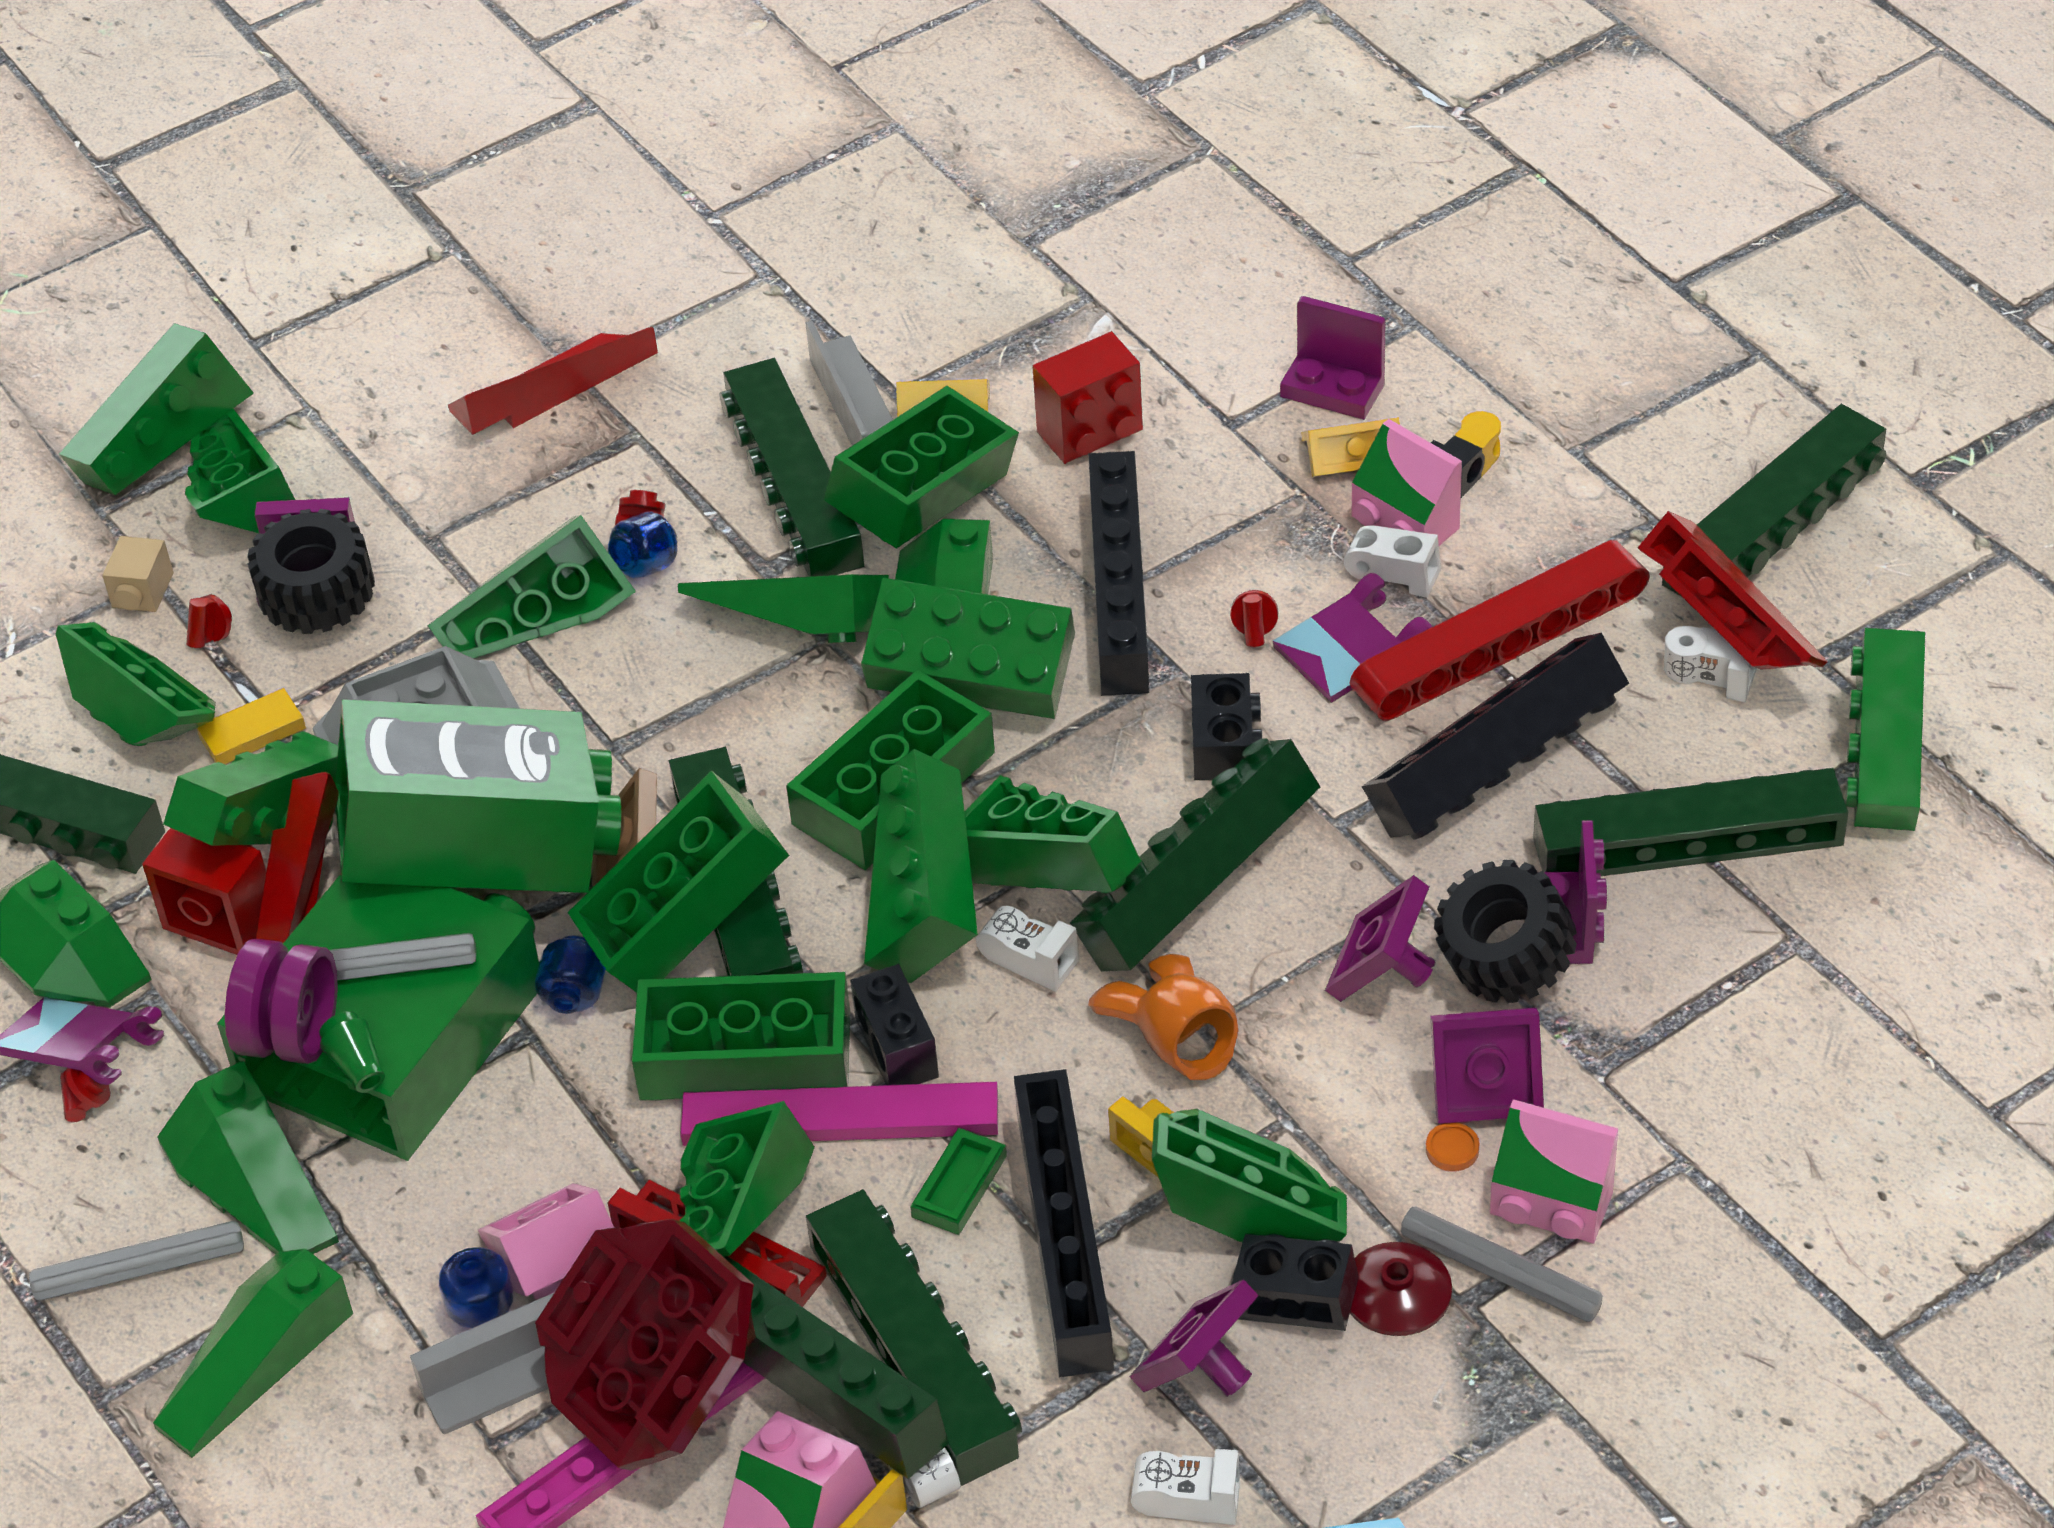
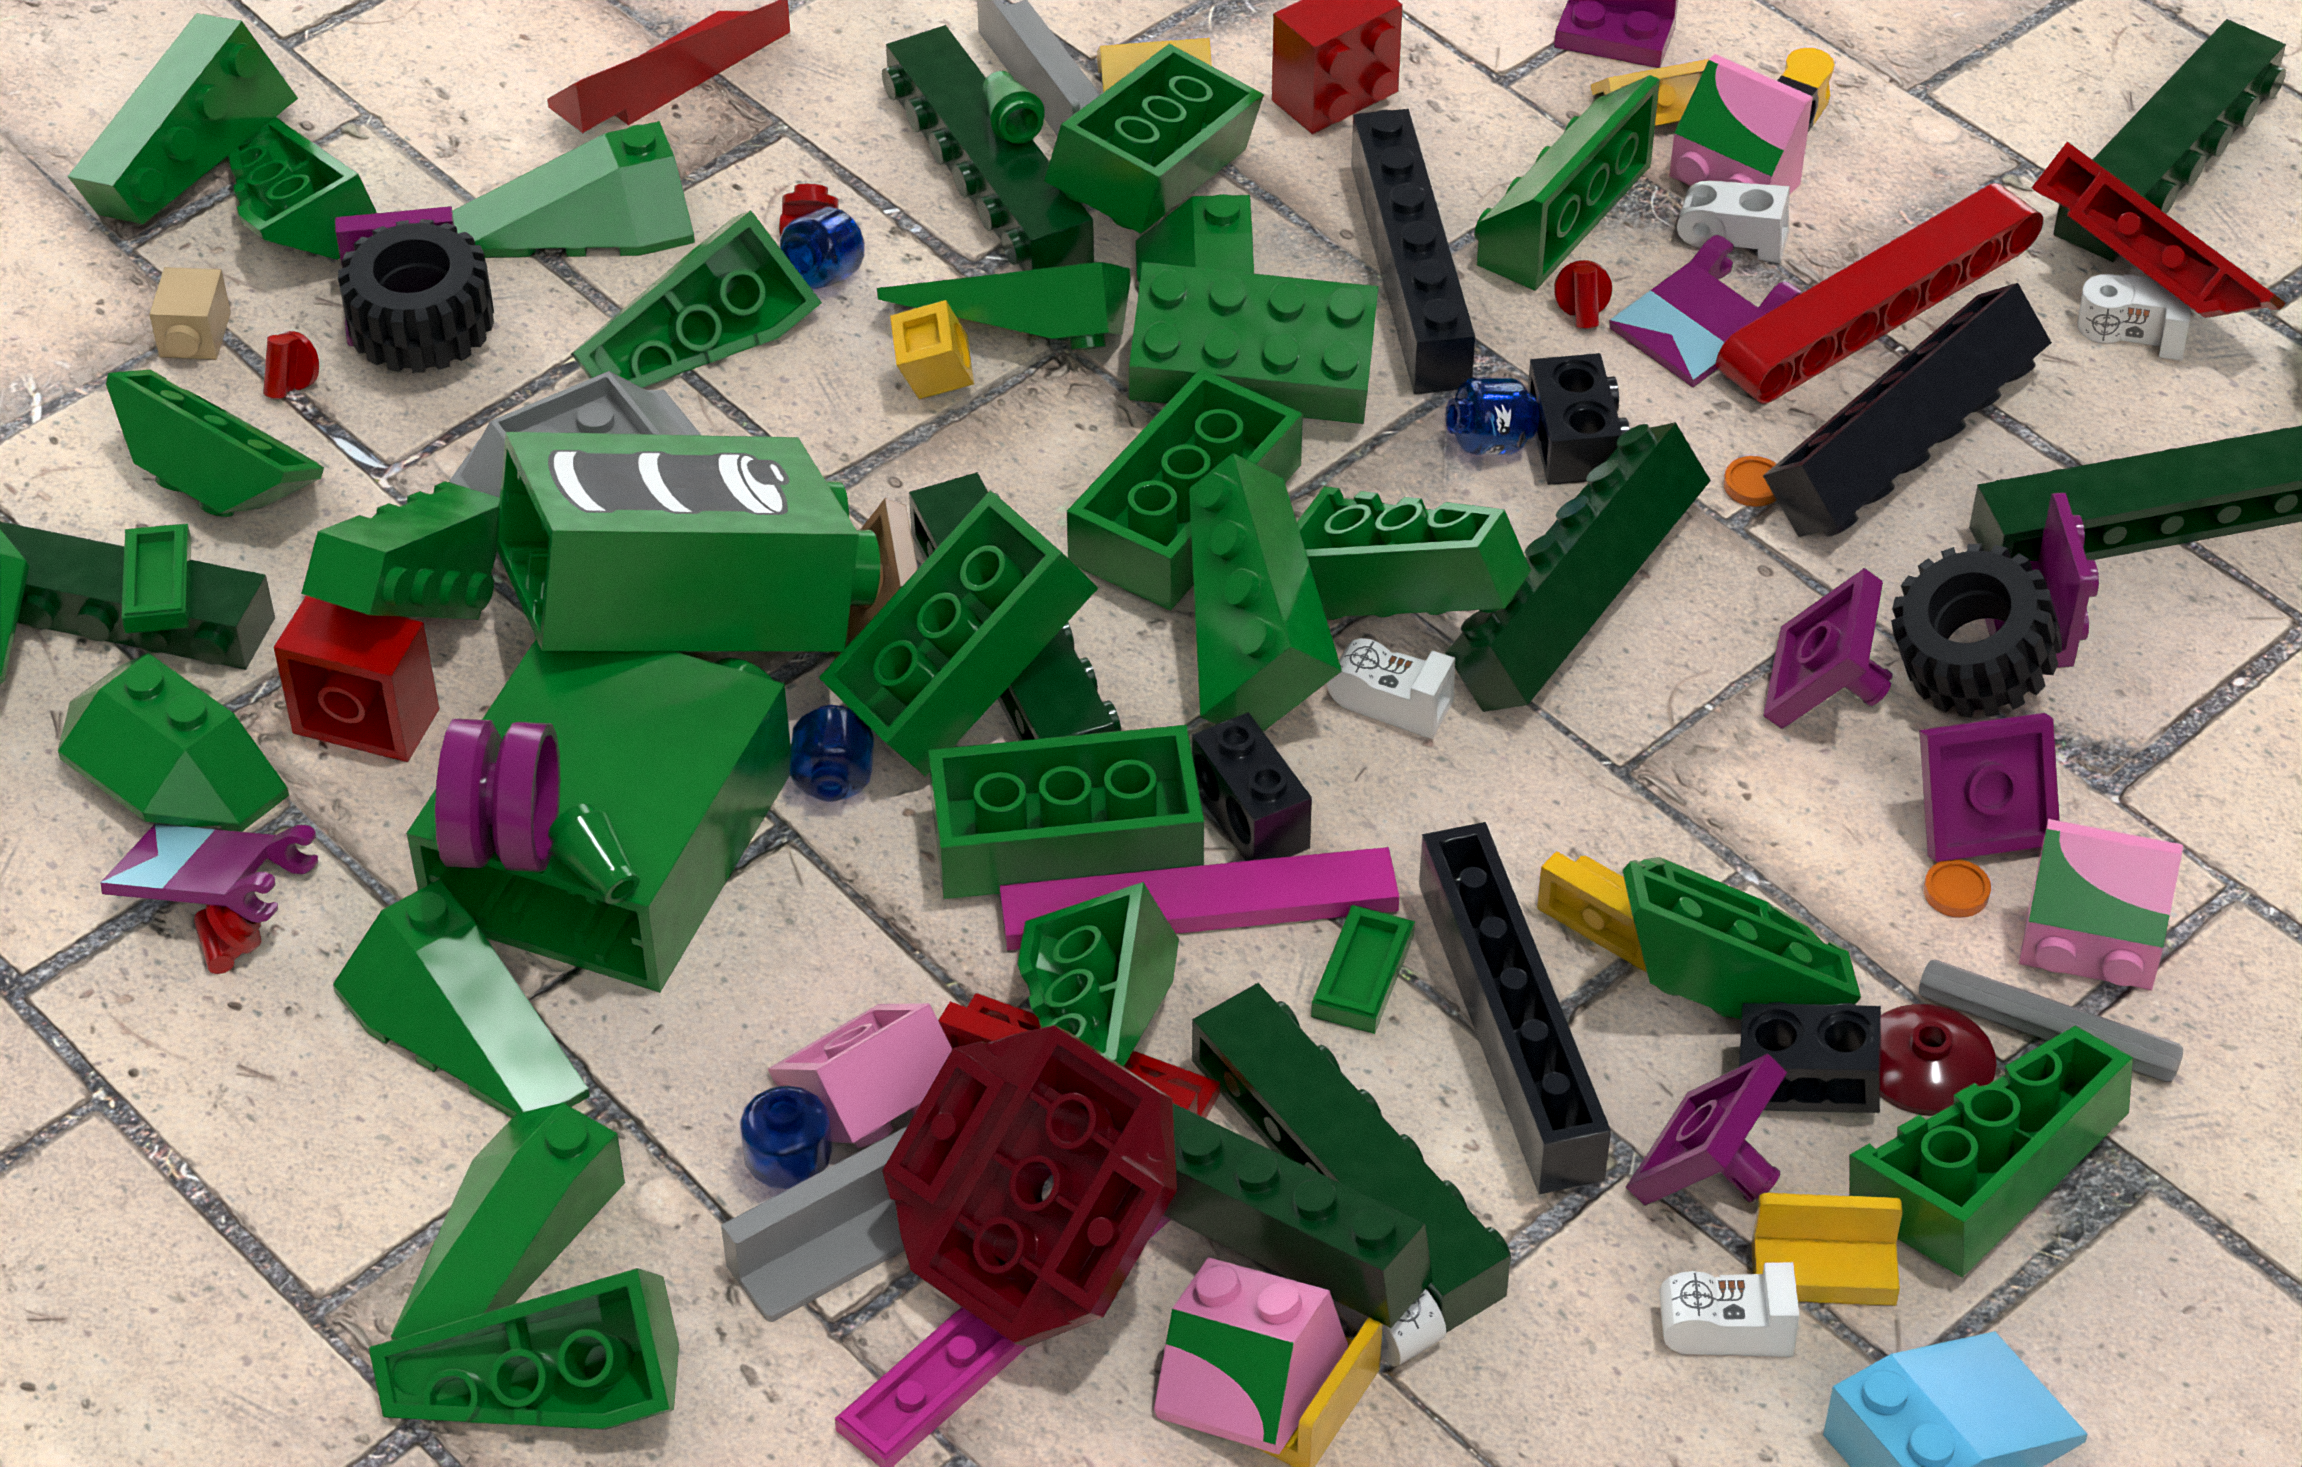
camera: 10 degrees left, 0 degrees up
light grey axle [29,1221,244,1301] -> none
yellow tile [196,688,306,764] -> none
red wedge [256,772,339,943] -> none
light grey axle [329,933,477,981] -> none
orange piece [1088,954,1238,1080] -> none
none -> green tile [121,523,191,634]
none -> green wedge [368,1268,679,1430]
none -> green wedge [452,121,695,258]
none -> yellow brick [890,300,974,399]
none -> green cone [983,71,1045,144]
none -> clear blue head [1445,377,1539,455]
none -> green slope [1474,75,1660,291]
none -> orange piece [1724,456,1777,507]
none -> yellow panel [1751,1193,1902,1306]
none -> green wedge [1849,1025,2133,1278]

